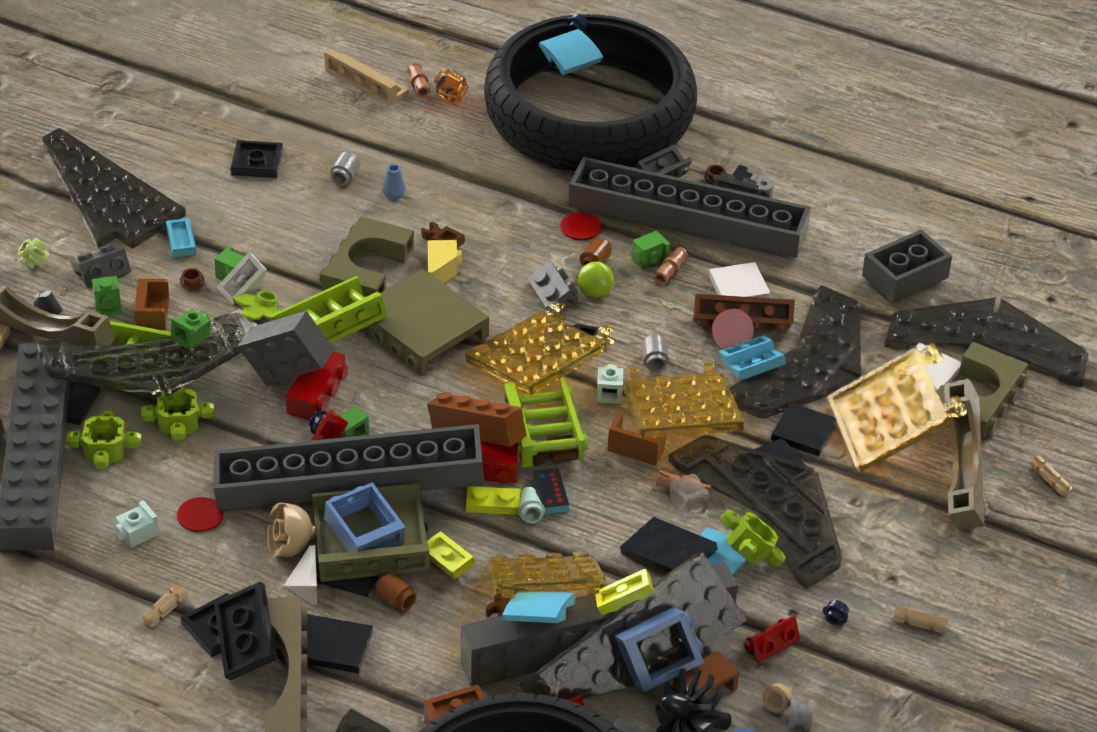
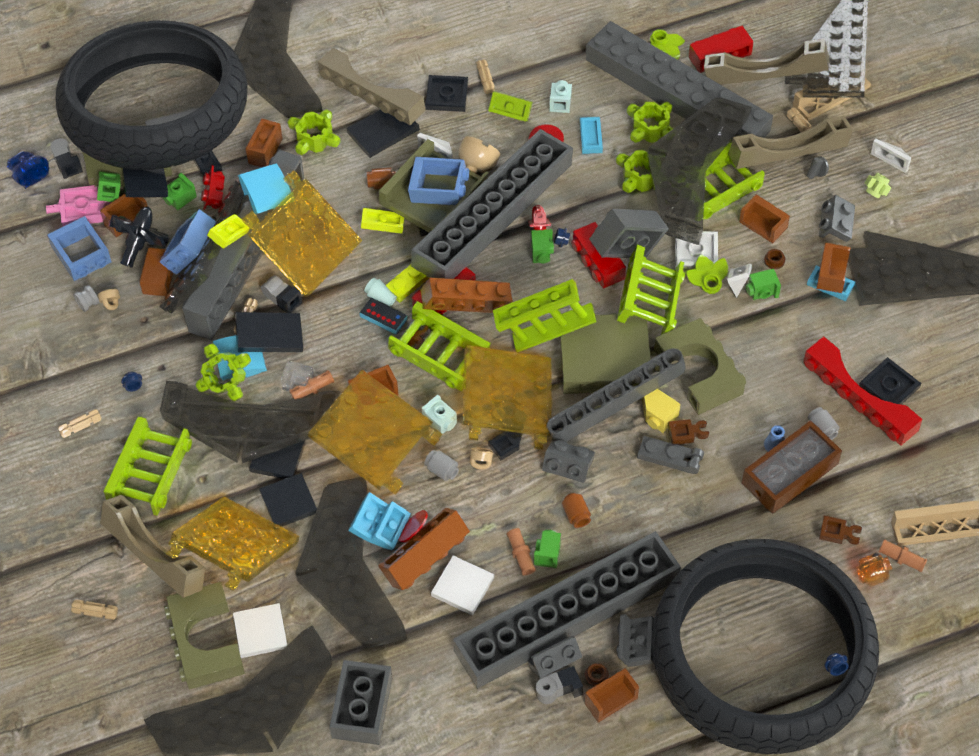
camera: 135 degrees right, 15 degrees up
bright green brick [92,276,122,316] -> none
bright green brick [170,309,211,350] -> none
black tile [214,581,277,681] -> none
medium azure slope [539,29,603,75] -> none
red piece [560,212,601,240] -> none
lime hair [578,261,615,298] -> none
red hinge [743,615,800,664] -> none
none -> lime fence [103,417,192,516]
none -> leg [261,275,302,313]
none -> lime piece [288,109,340,155]
none -> tan tile [470,447,493,470]
none -> lime plate [488,91,533,122]
none -> lime fence [493,279,596,353]
none -> dark grey beam [547,348,686,442]
none -> medium azure tile [580,117,603,154]
none -> dark orange panel [585,668,639,723]
none -> dark grey plate [637,436,704,474]
none -> brick [742,420,842,514]
none -> red arch [803,336,923,446]
none -> dark orange panel [816,242,851,293]
none -> reddish brown plate [819,515,862,545]

